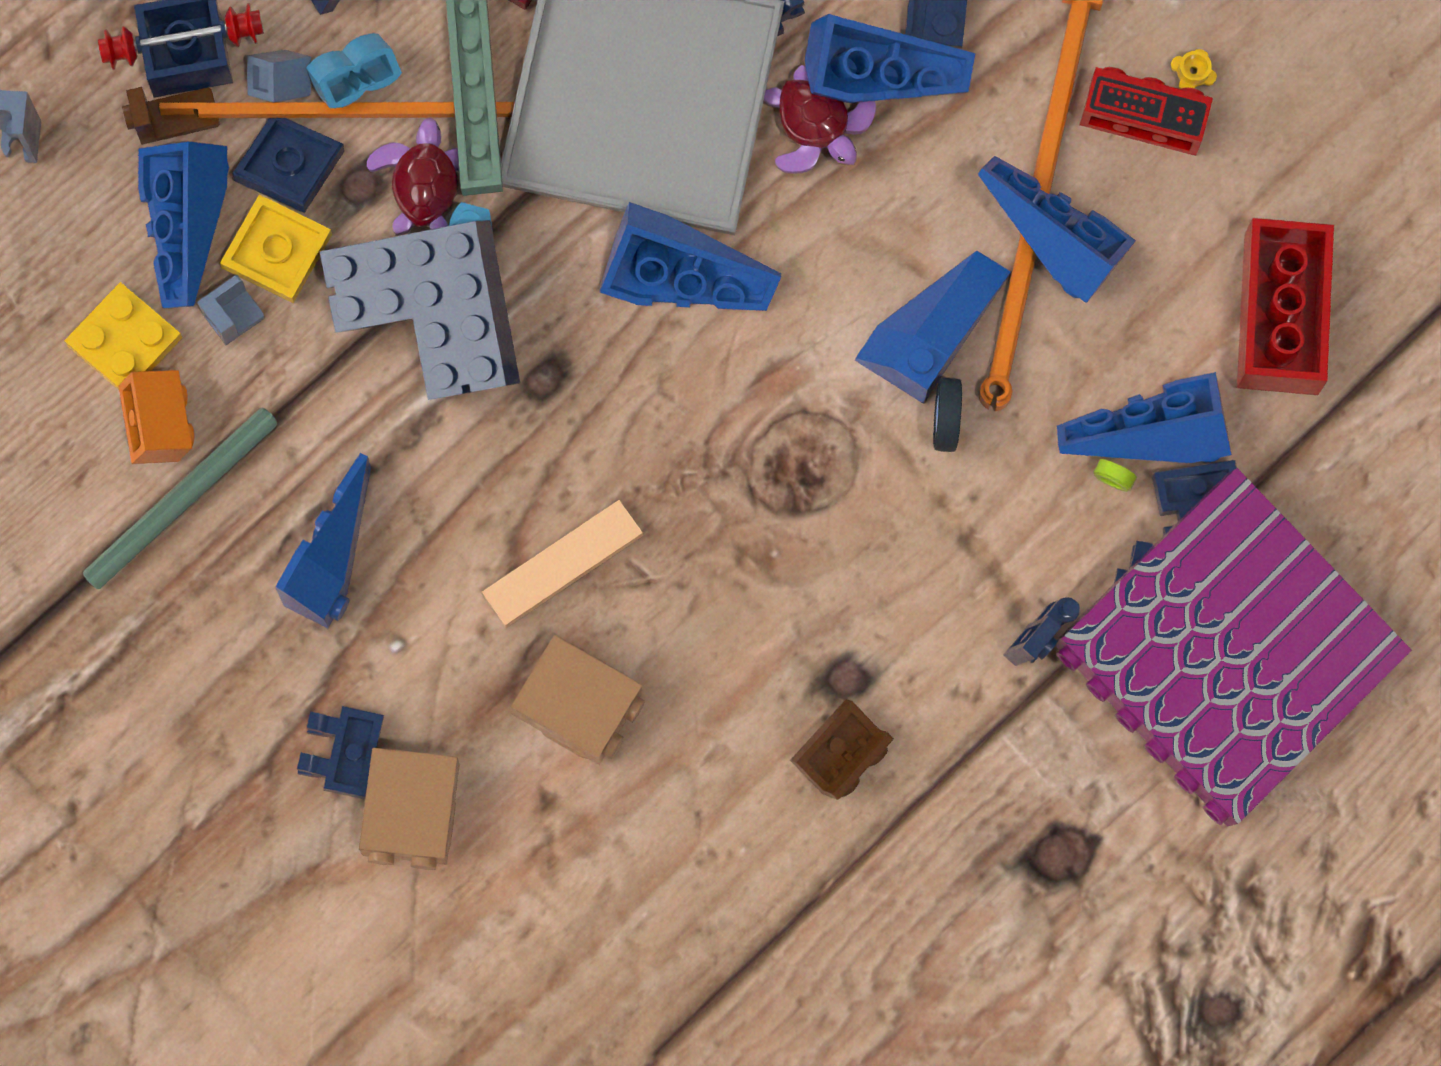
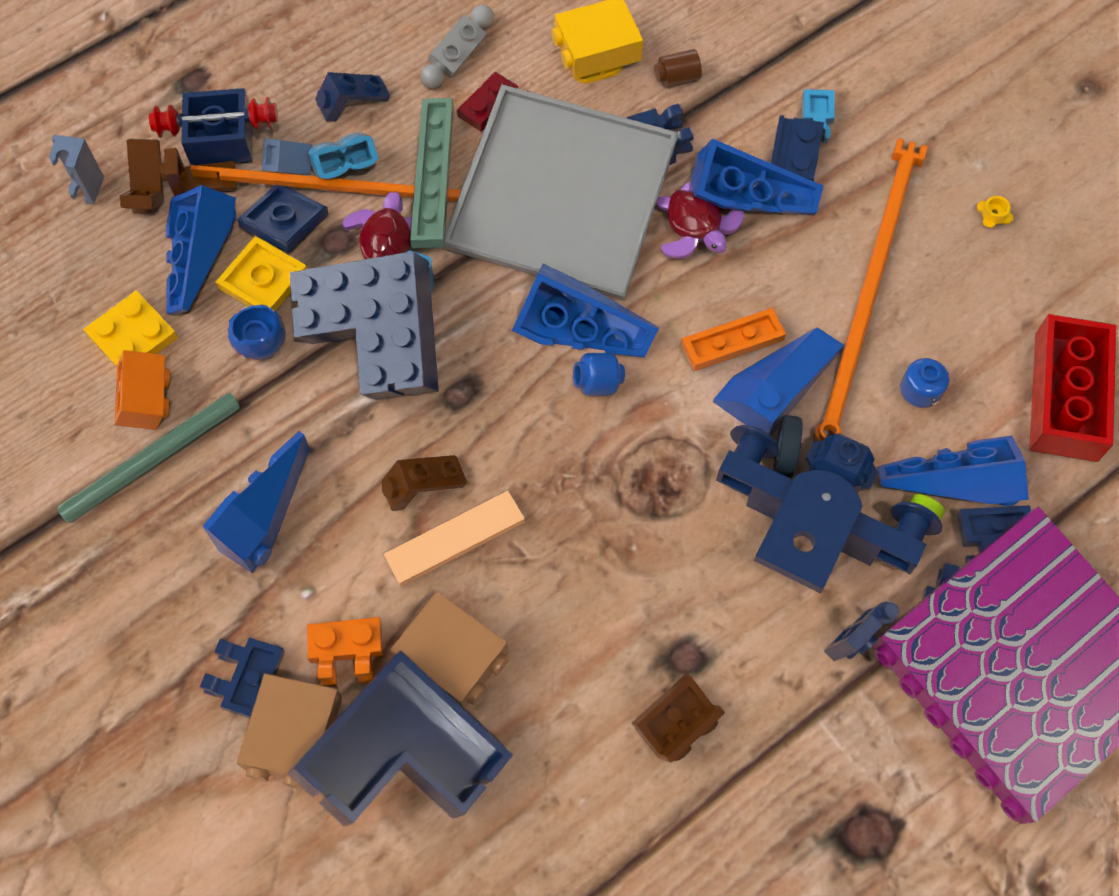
camera: 10 degrees right, 10 degrees down
sand blue panel [197,275,264,345] -> none
blue wedge [978,156,1136,303] -> none
red brick [1080,67,1213,156] -> none
none -> reddish brown bracket [120,138,164,214]
none -> blue hair [228,305,286,360]
none -> dark blue piece [287,650,513,827]
none -> orange plate [307,617,383,687]
none -> reddish brown bracket [381,455,467,511]
none -> blue head [573,353,625,396]
none -> orange plate [681,307,786,371]
none -> dark blue piece [716,425,943,594]
none -> blue head [900,358,950,408]

